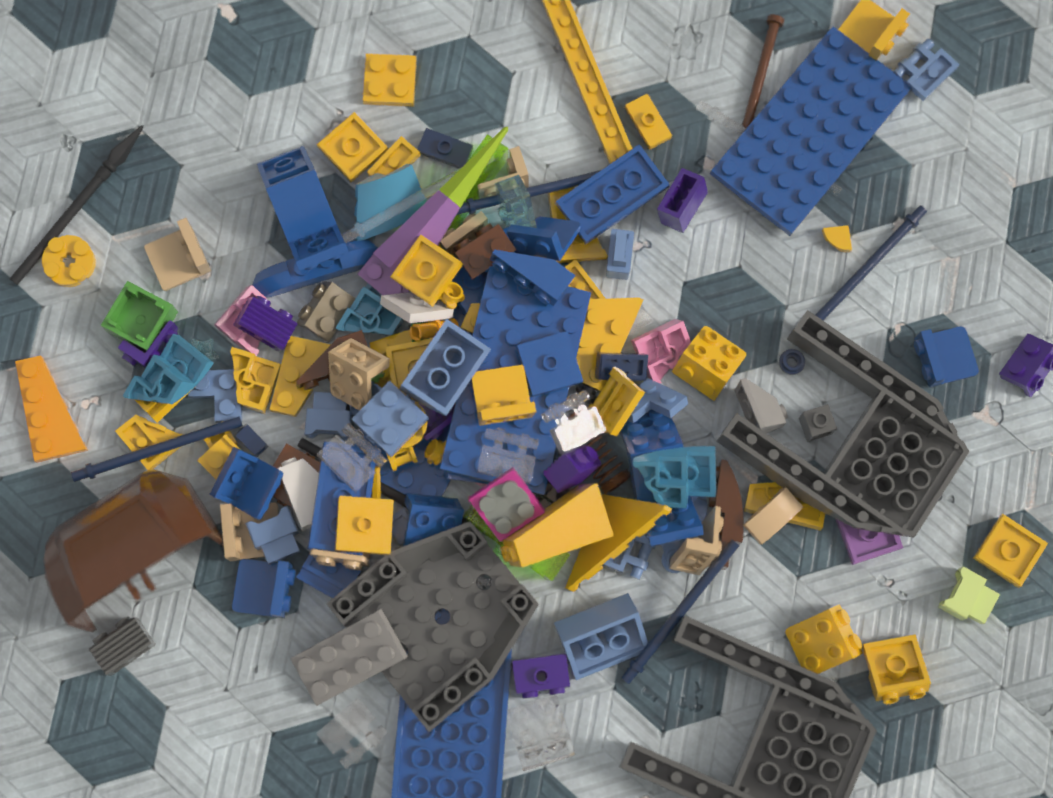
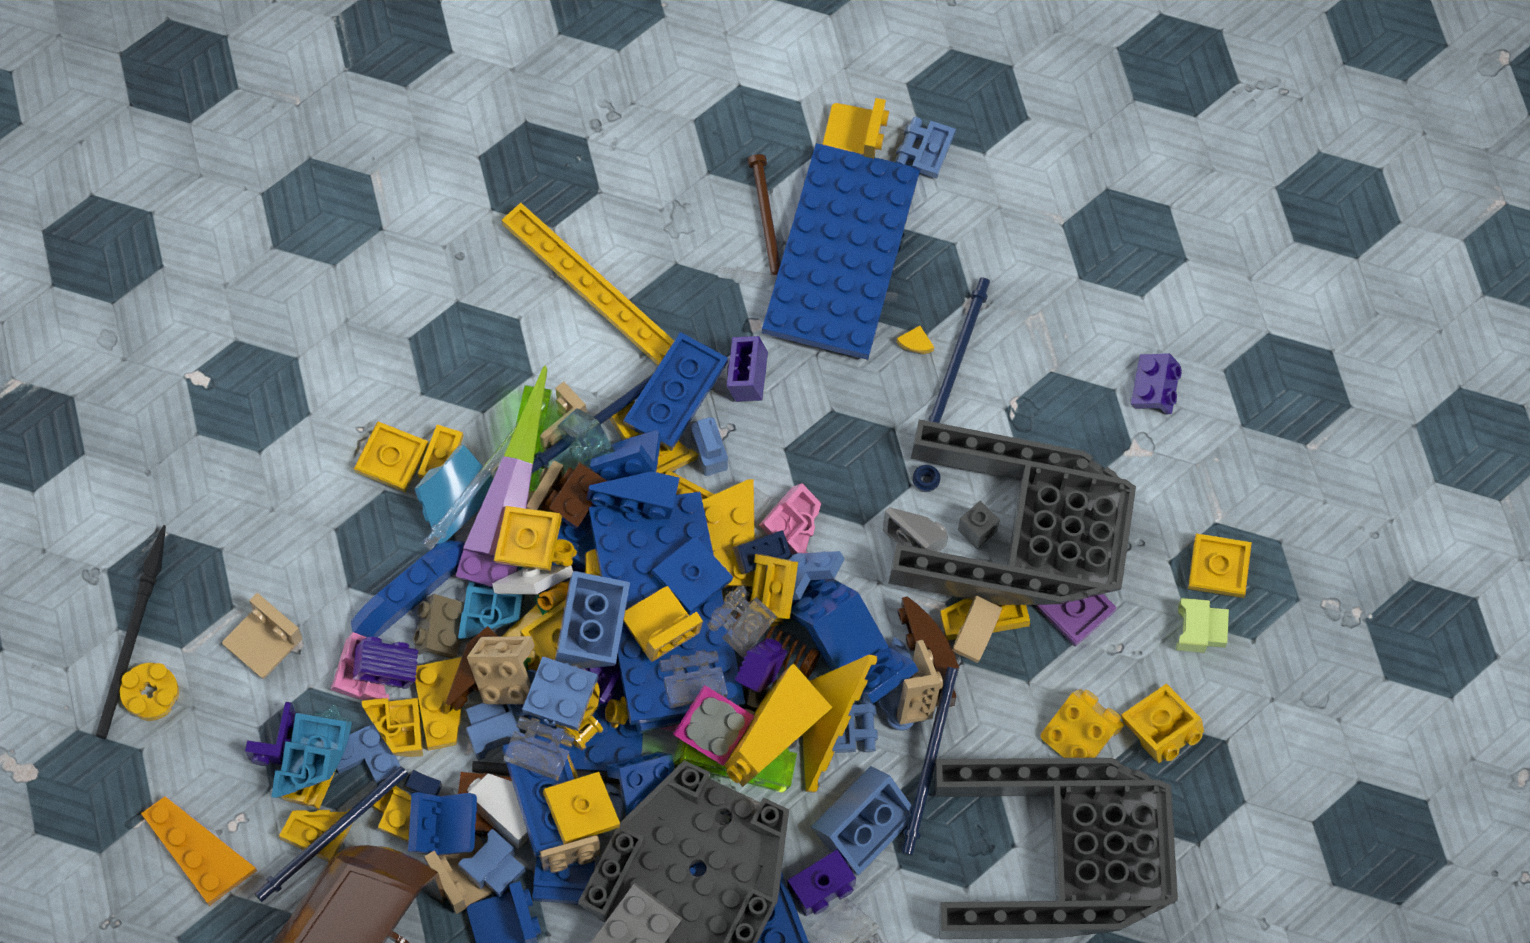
camera: 25 degrees left, 10 degrees down
bright green container [101,281,178,353] -> none
blue bracket [257,146,348,271] -> none
yellow plate [363,53,417,107] -> none
dark blue plate [417,128,473,169] -> none
yellow plate [625,94,672,150] -> none
dark azure slope [633,446,716,508] -> none
yellow bracket [672,326,746,401] -> none
blue bracket [914,326,979,388] -> none

